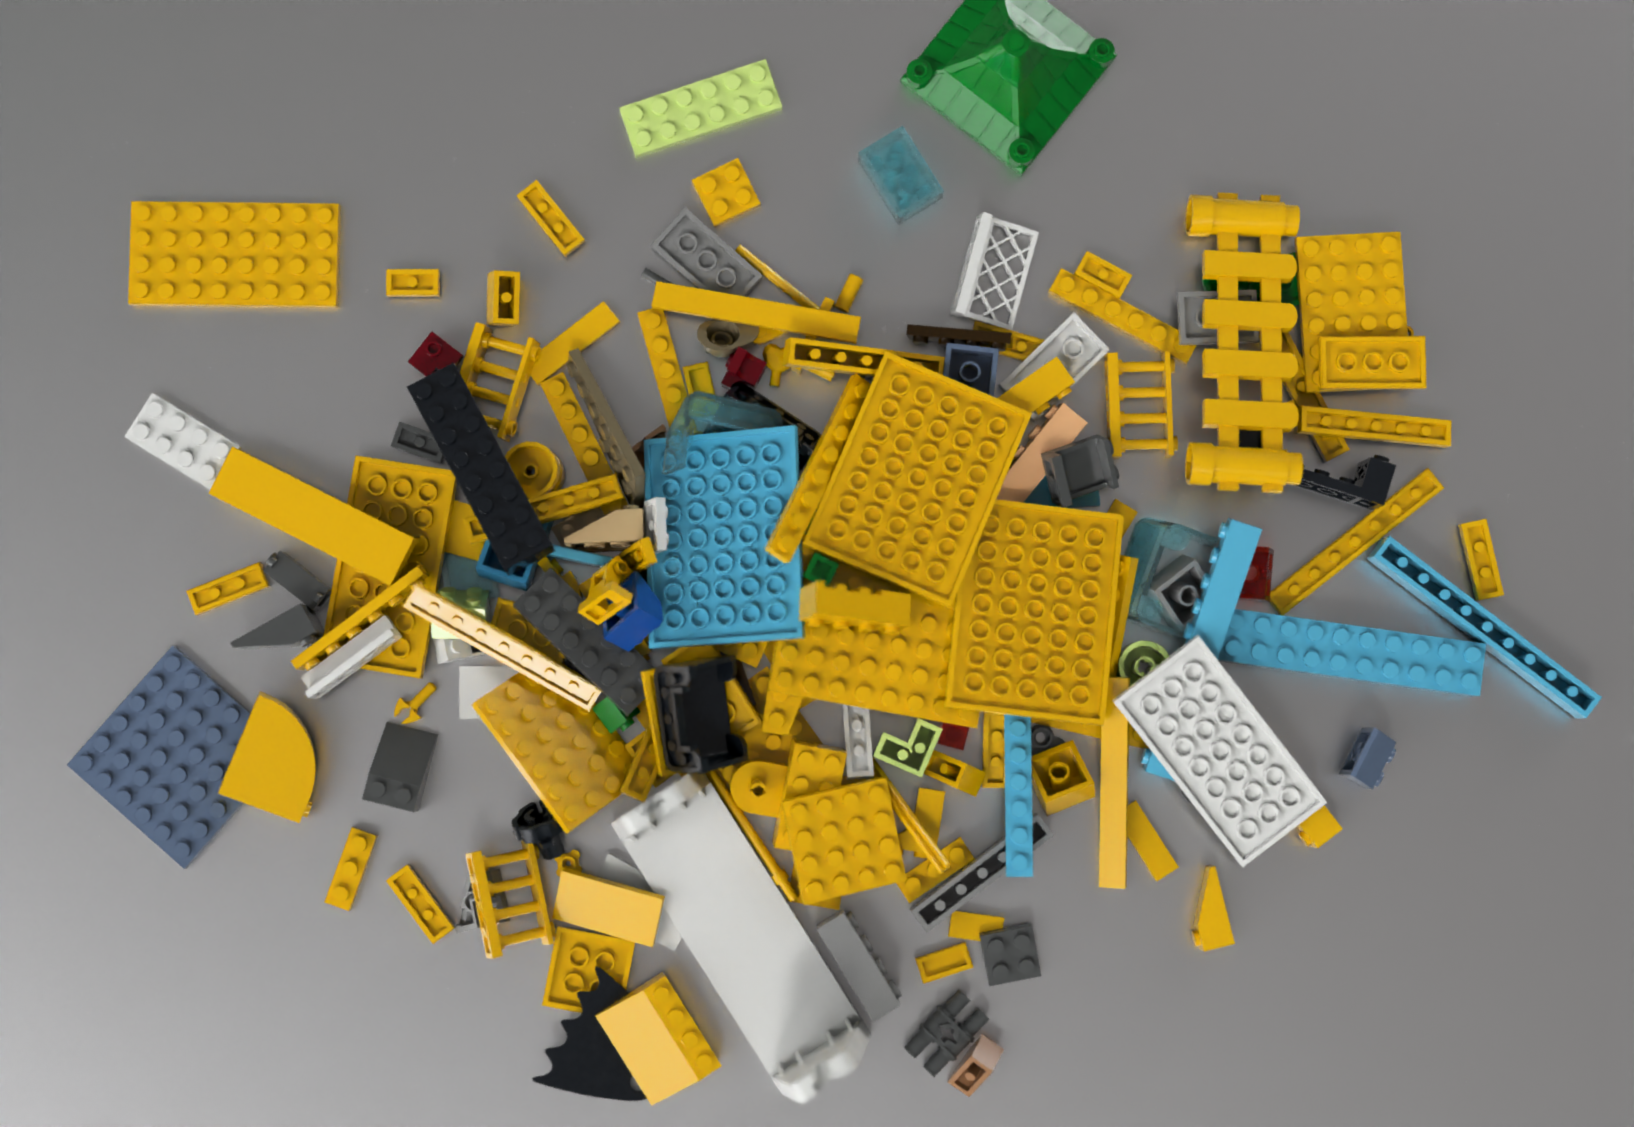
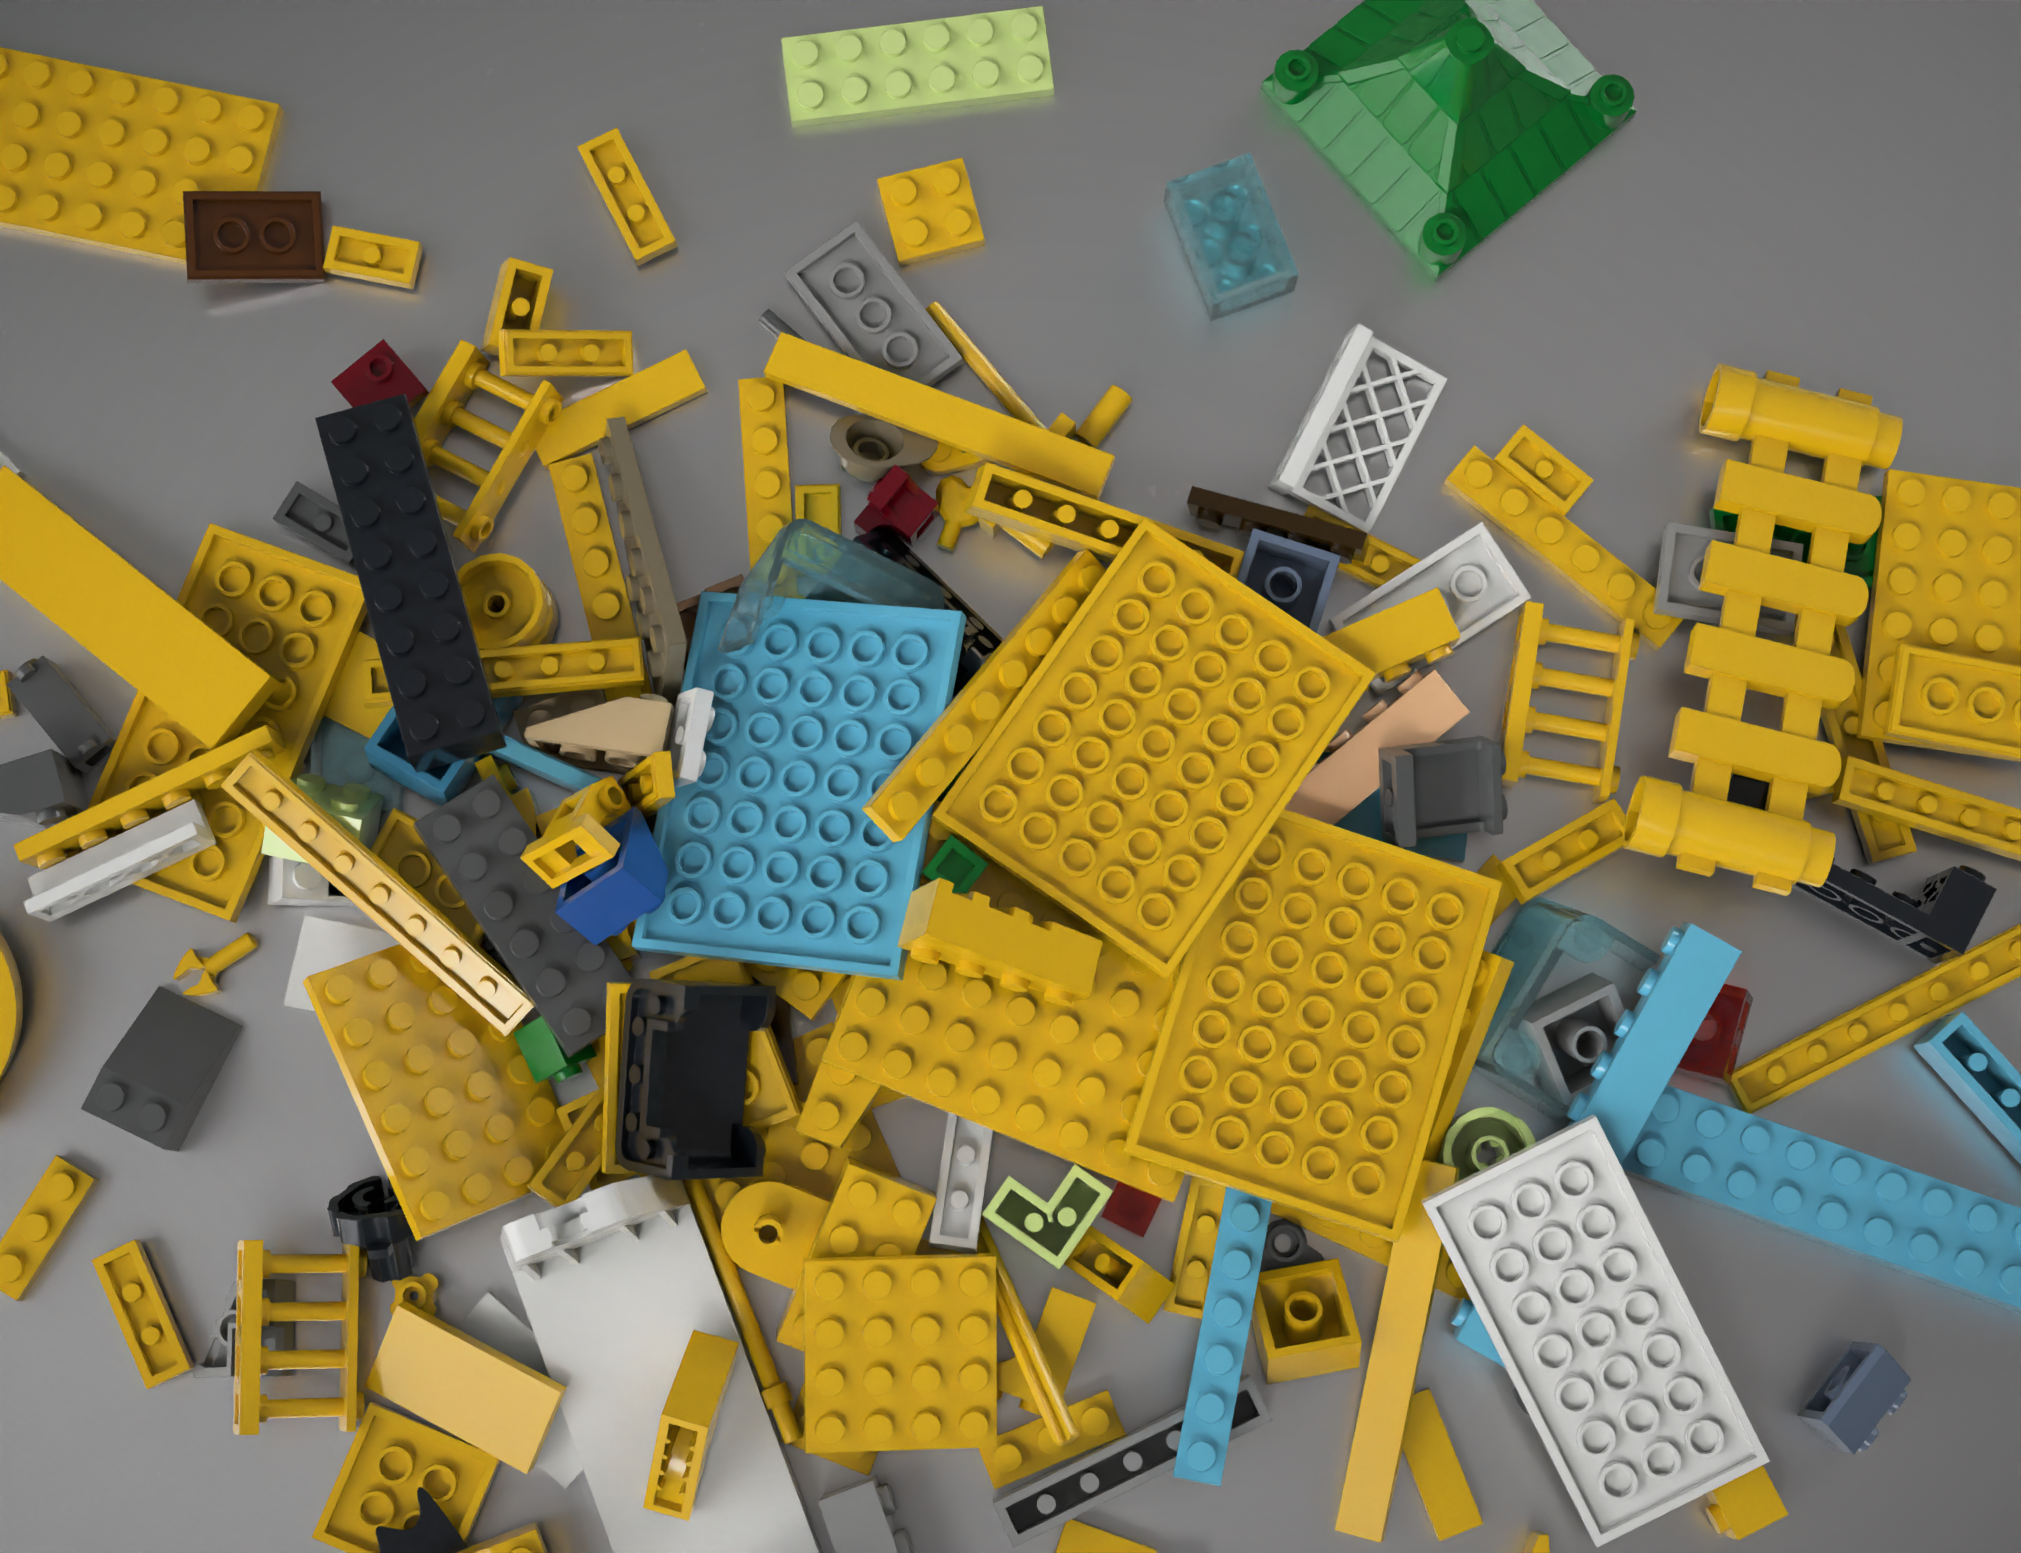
camera: 15 degrees right, 5 degrees down
none -> reddish brown tile [183,191,325,283]
none -> yellow tile [498,329,634,377]
none -> yellow arch [643,1330,739,1521]
none -> yellow plate [1497,798,1626,906]

